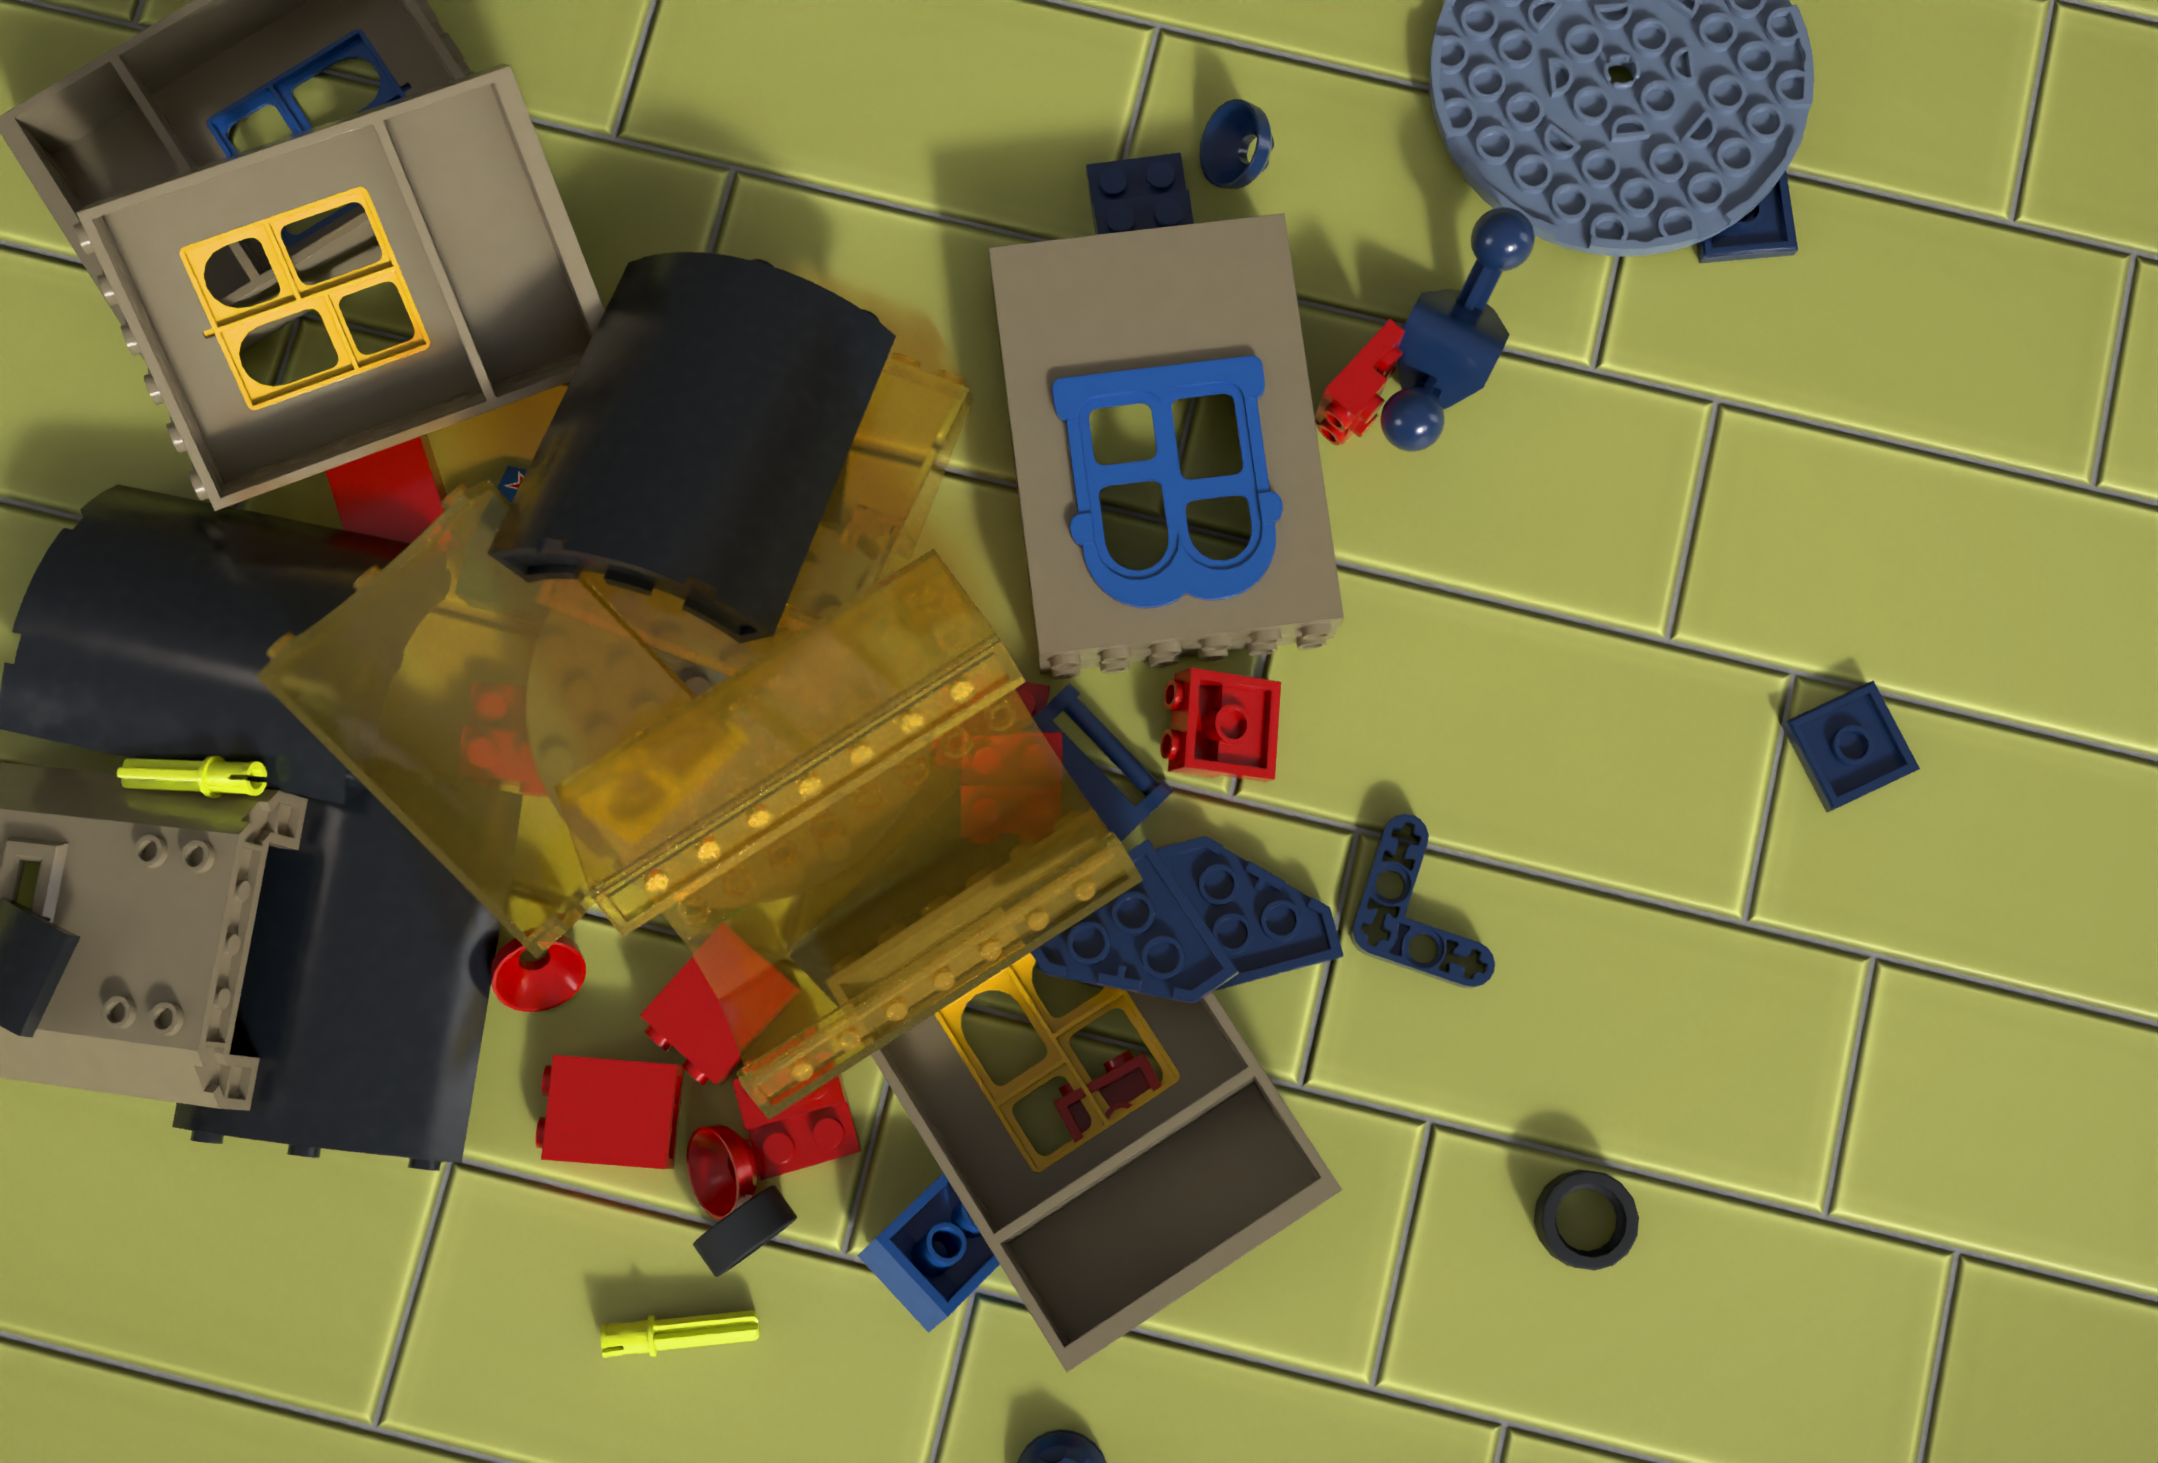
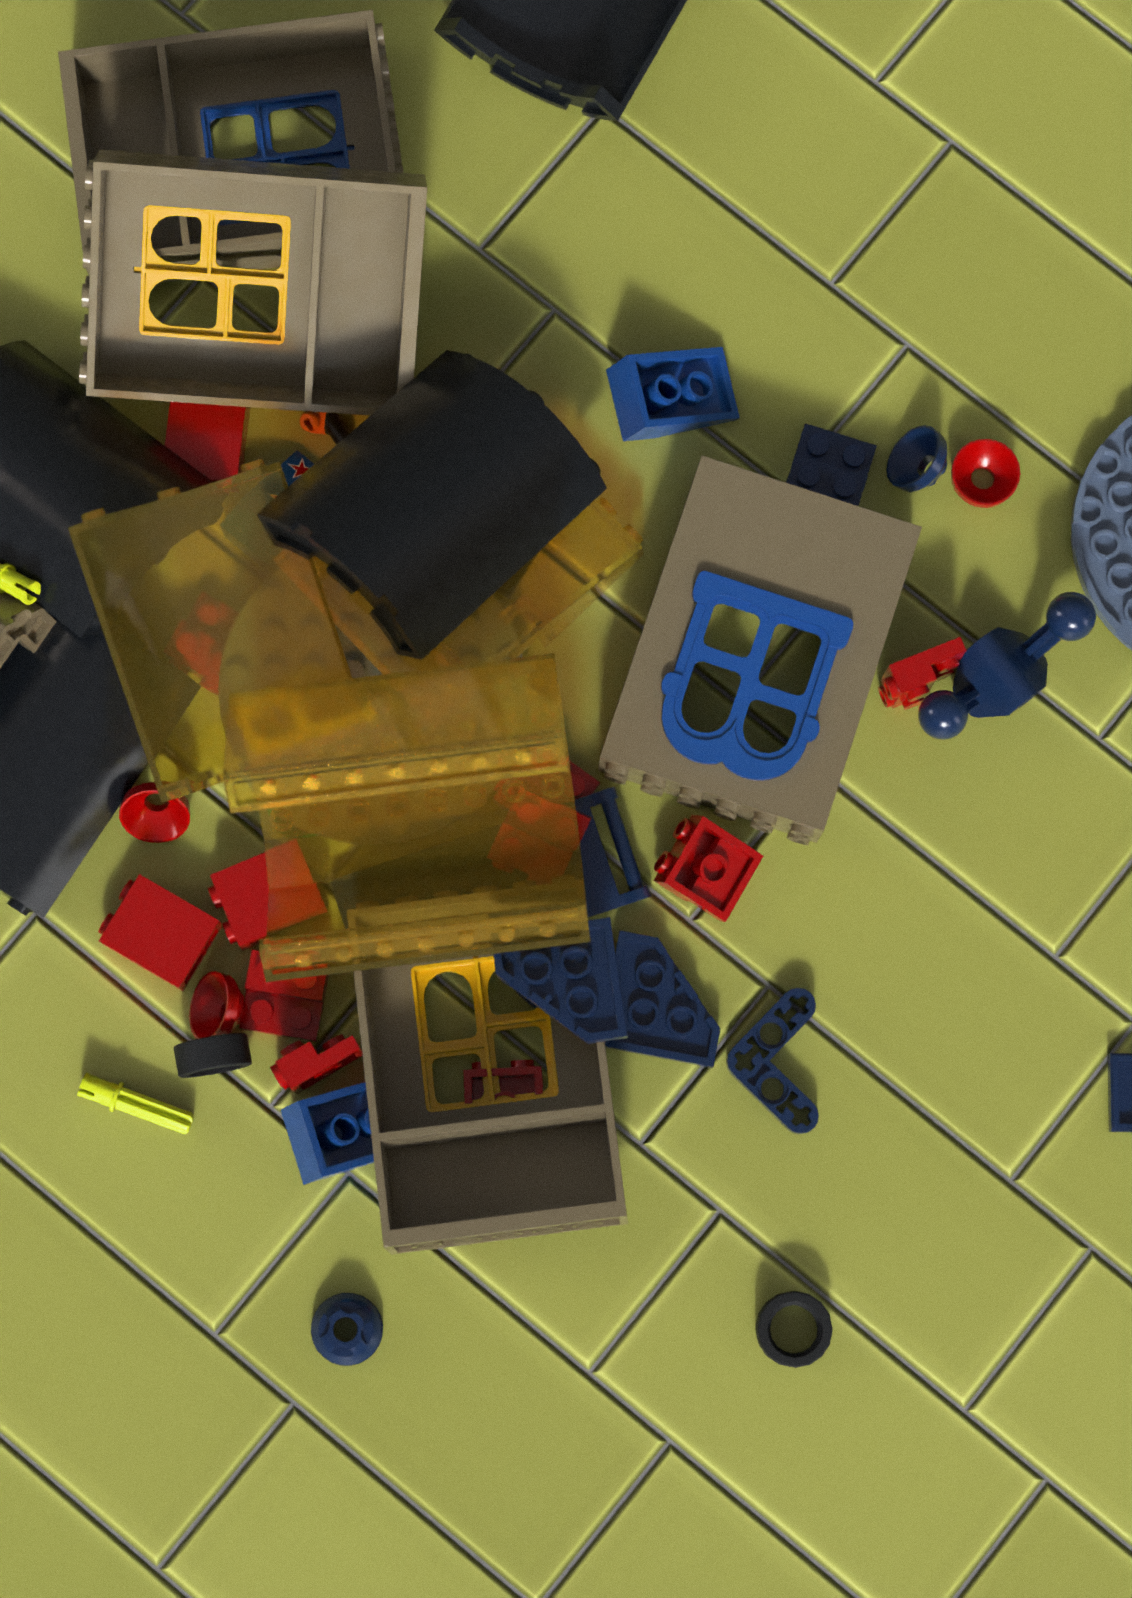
camera: 25 degrees right, 0 degrees up
none -> red plate [270,1034,363,1094]
none -> arm [300,411,350,445]
none -> blue slope [606,347,740,442]
none -> red piece [951,439,1021,508]

